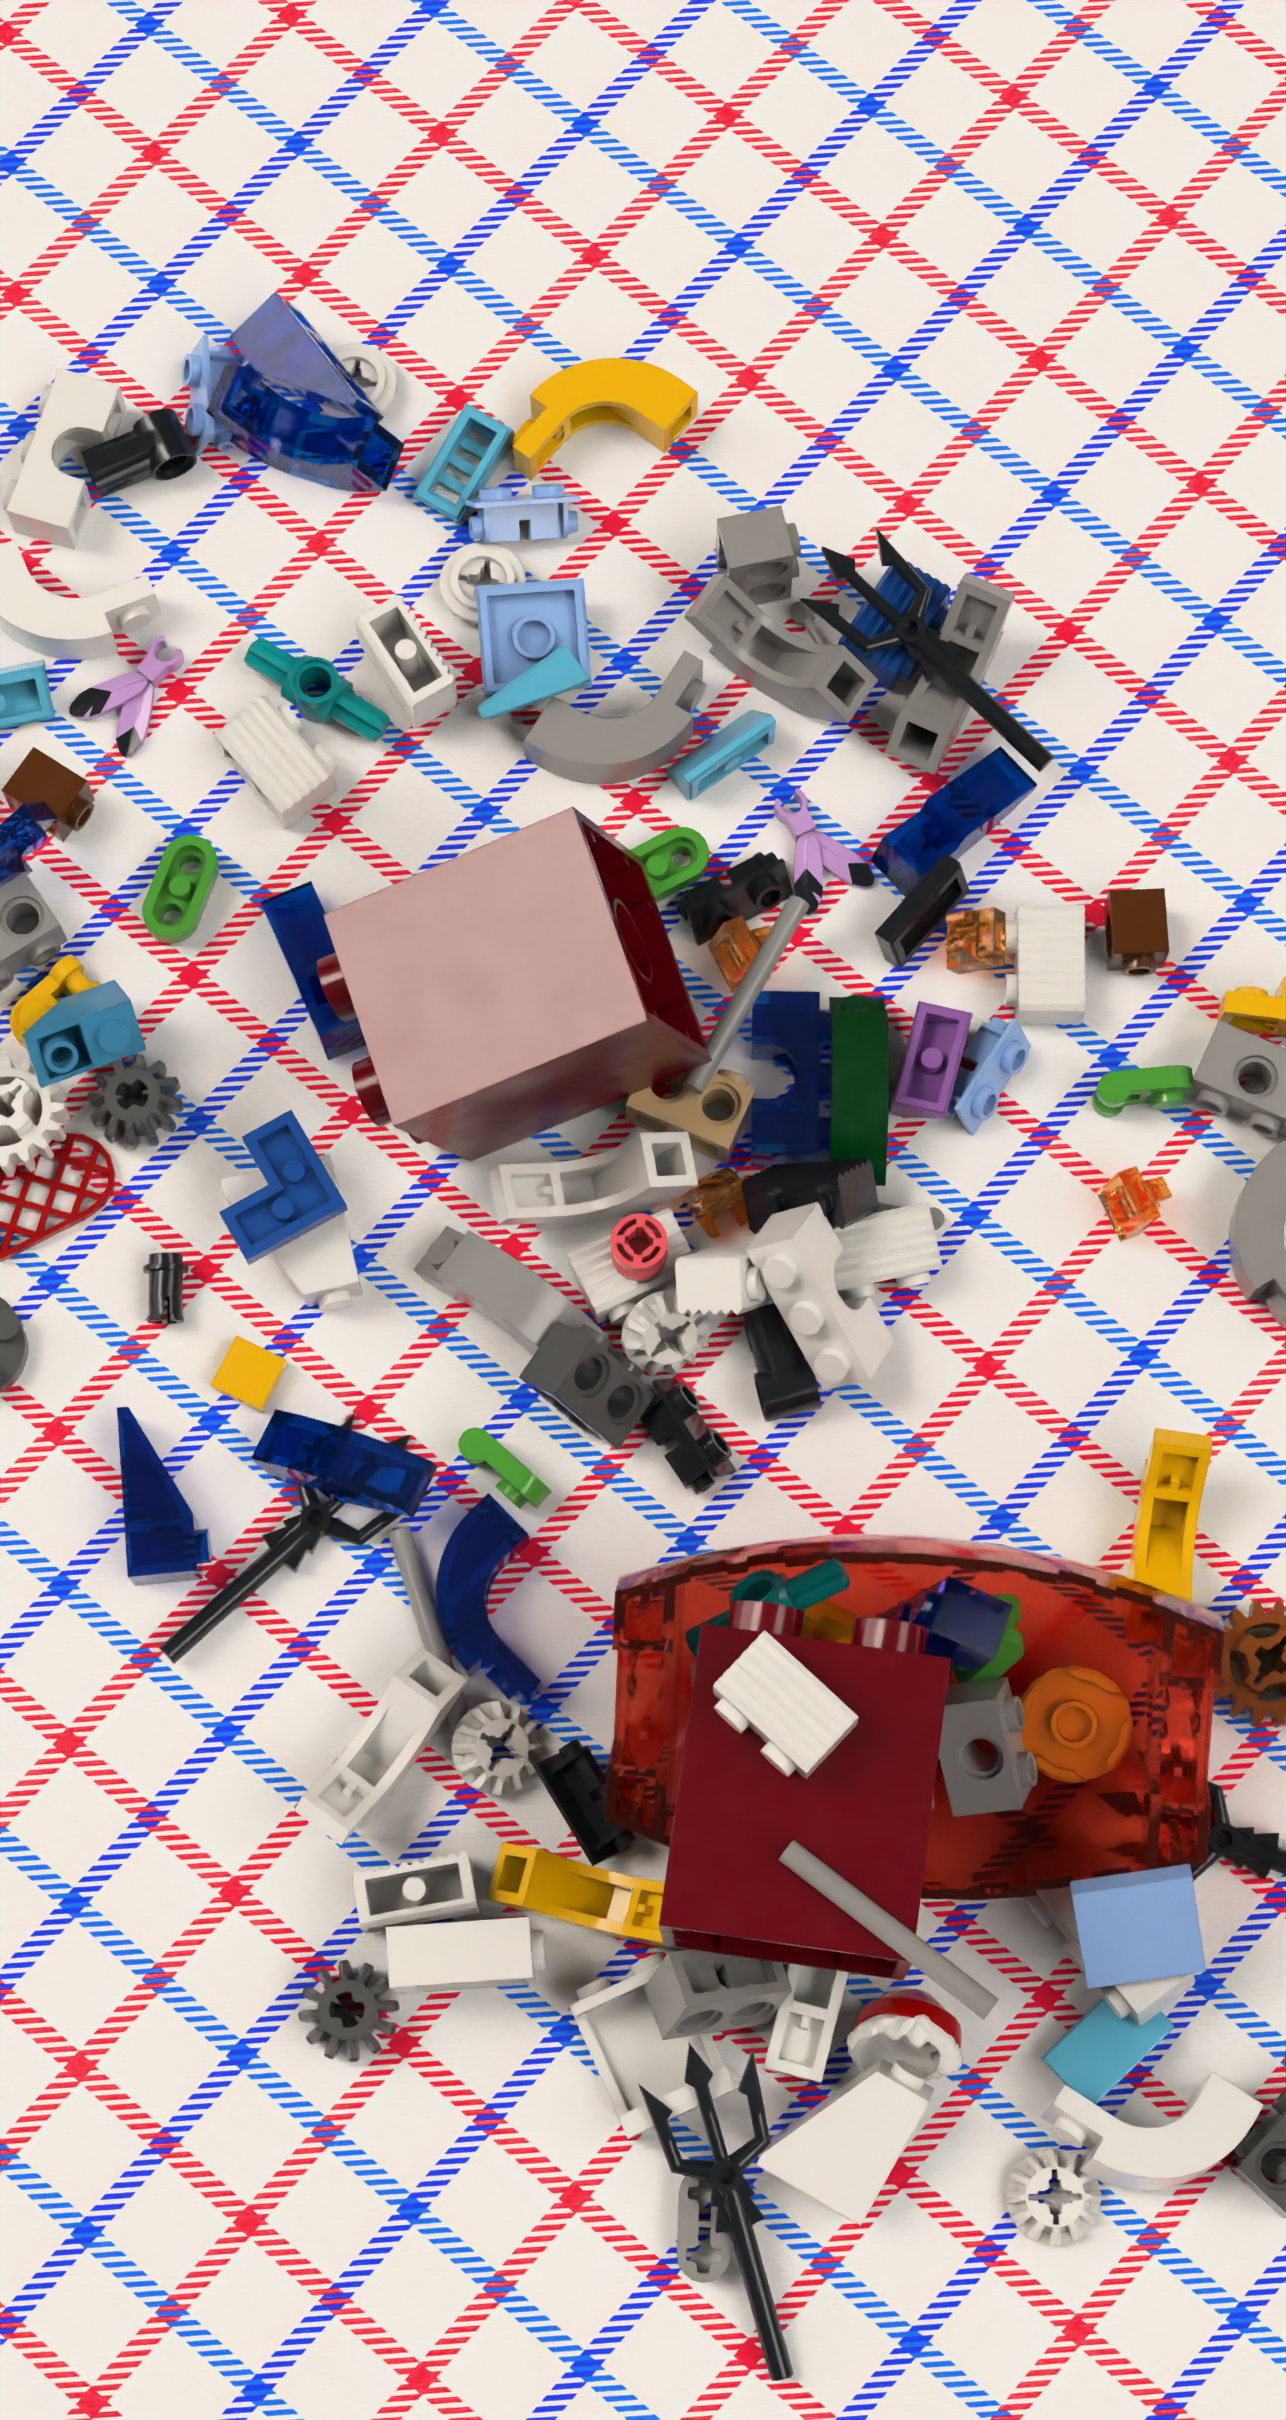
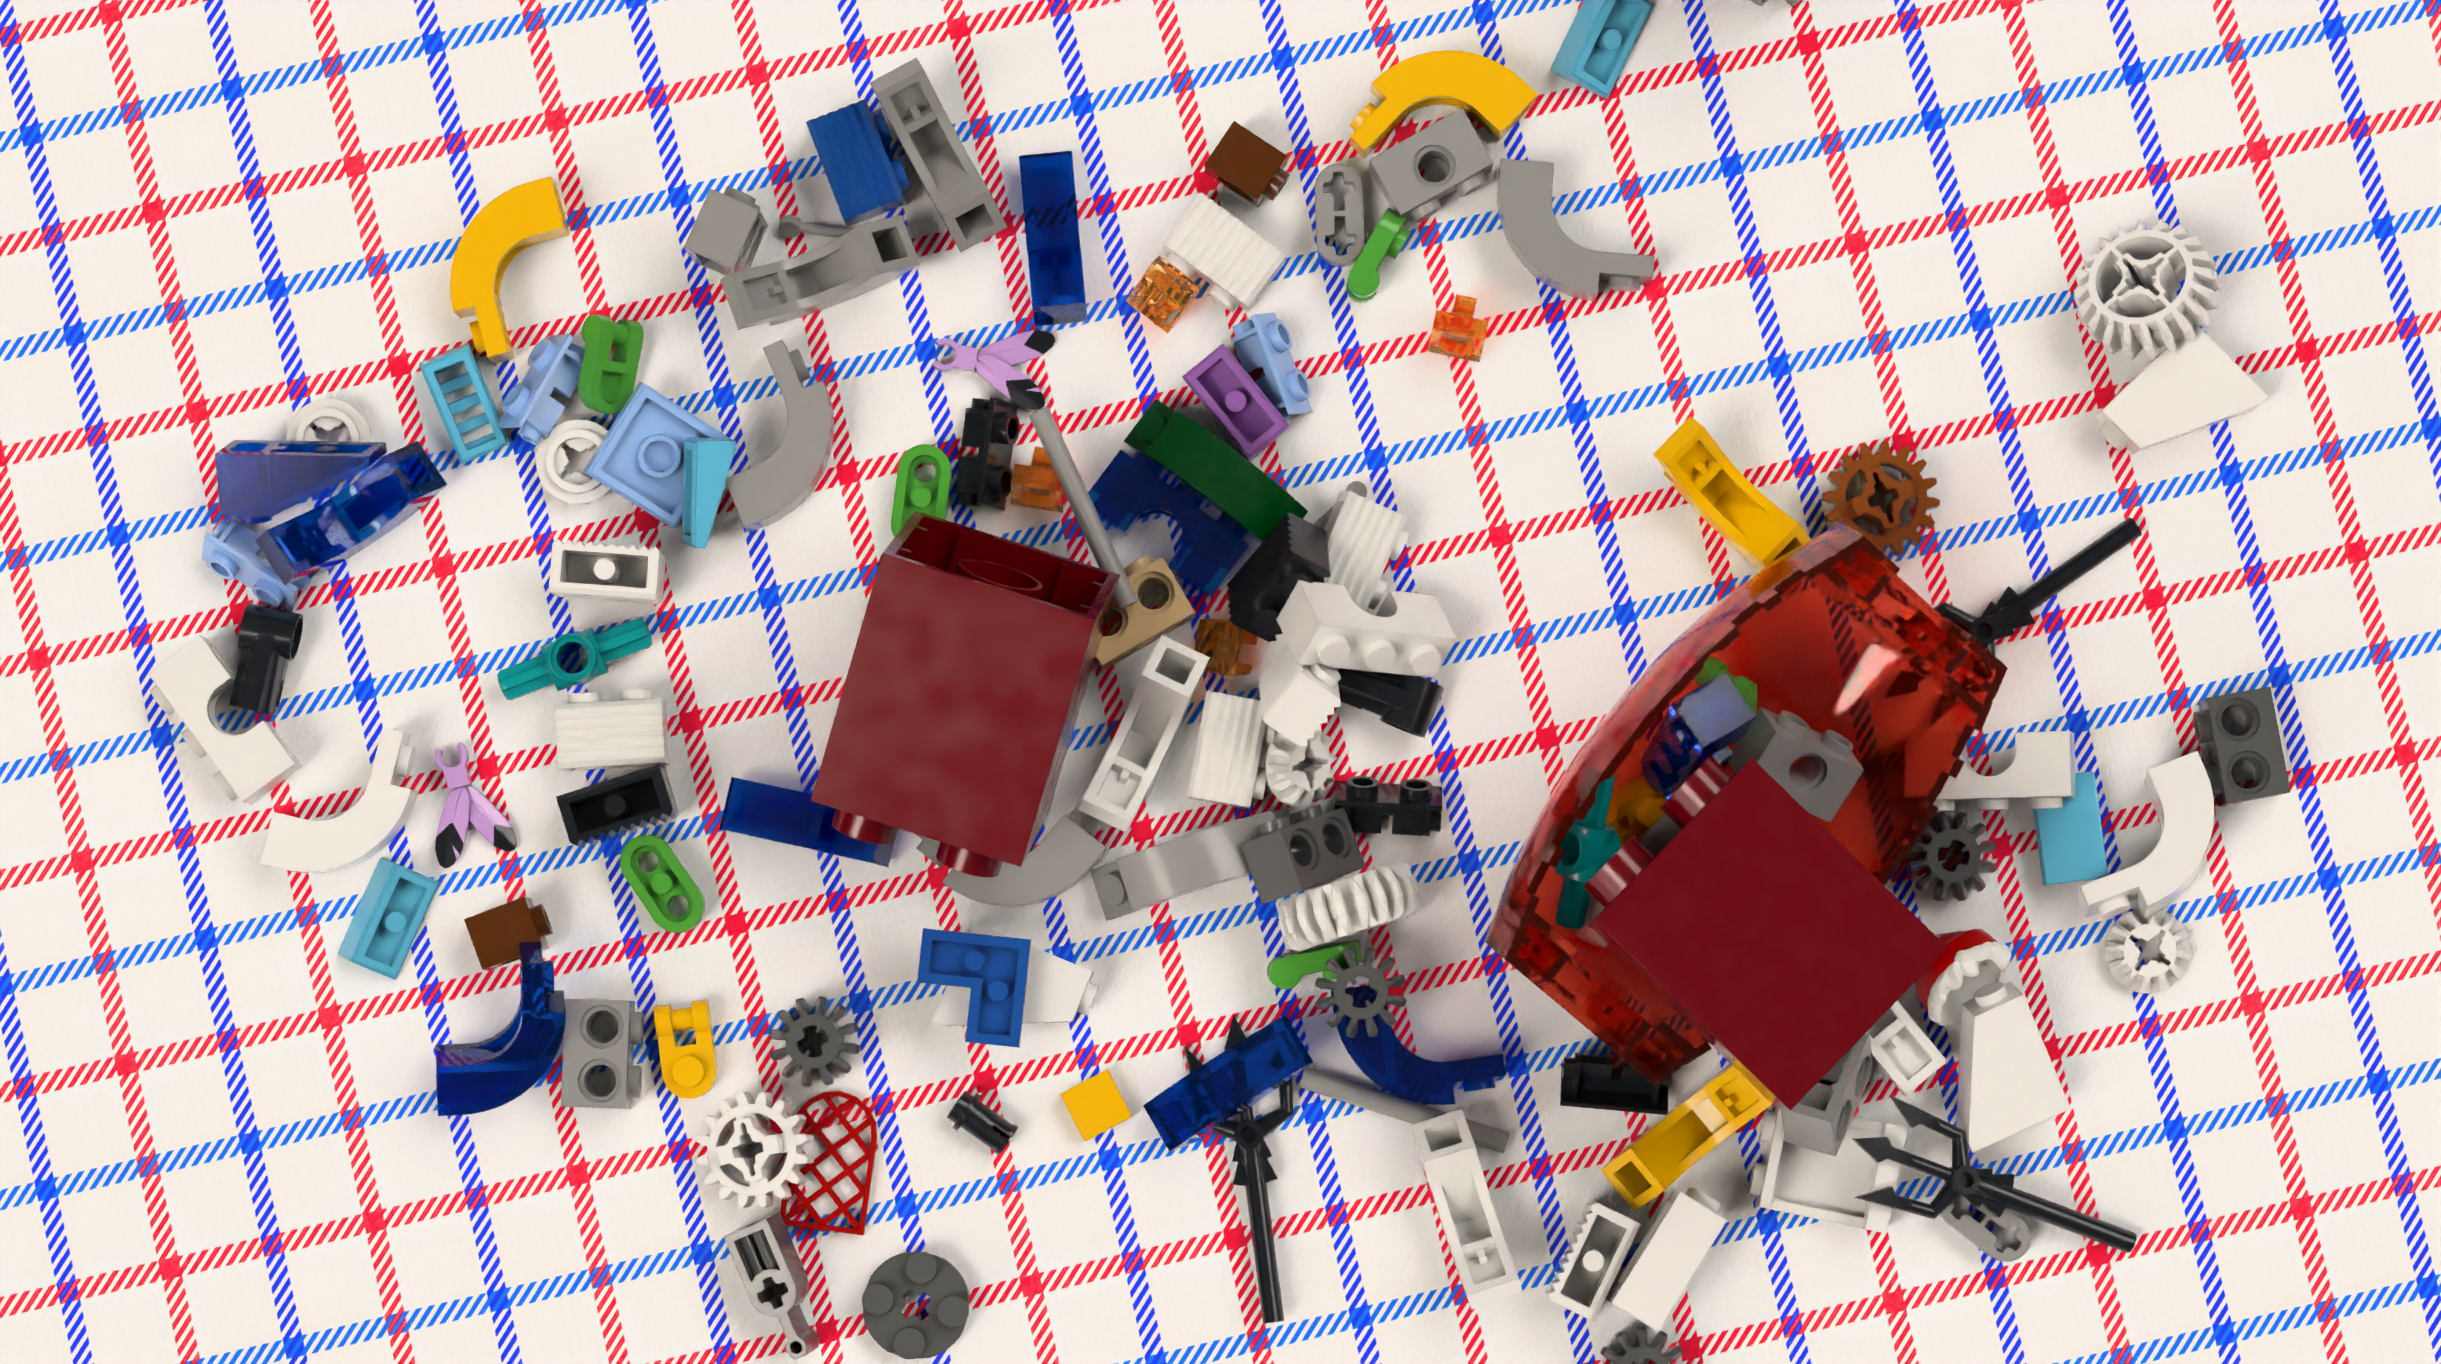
camera: 50 degrees left, 10 degrees up
dark azure slope [22,980,146,1088] -> none
clear blue slope [117,1406,212,1586] -> none
white gear [452,1701,543,1795] -> none
coral wheel [610,1213,668,1282] -> none
medium azure slope [666,710,776,801] -> none
white brick [713,1630,859,1779] -> none
light grey bar [779,1840,999,2020] -> none
black piece [799,527,1055,772] -> none
black tile [875,853,969,969] -> none
orange tile [1020,1663,1133,1783] -> none
light blue tile [1070,1864,1206,1989] -> none
none -> black brick [556,764,679,848]
none -> bright green plate [578,314,644,414]
none -> light grey arch [916,814,1107,907]
none -> white gear [1277,862,1422,952]
none -> light grey beam [1314,163,1365,267]
none -> dark grey gear [1315,947,1406,1038]
none -> dark grey gear [1905,812,1996,902]

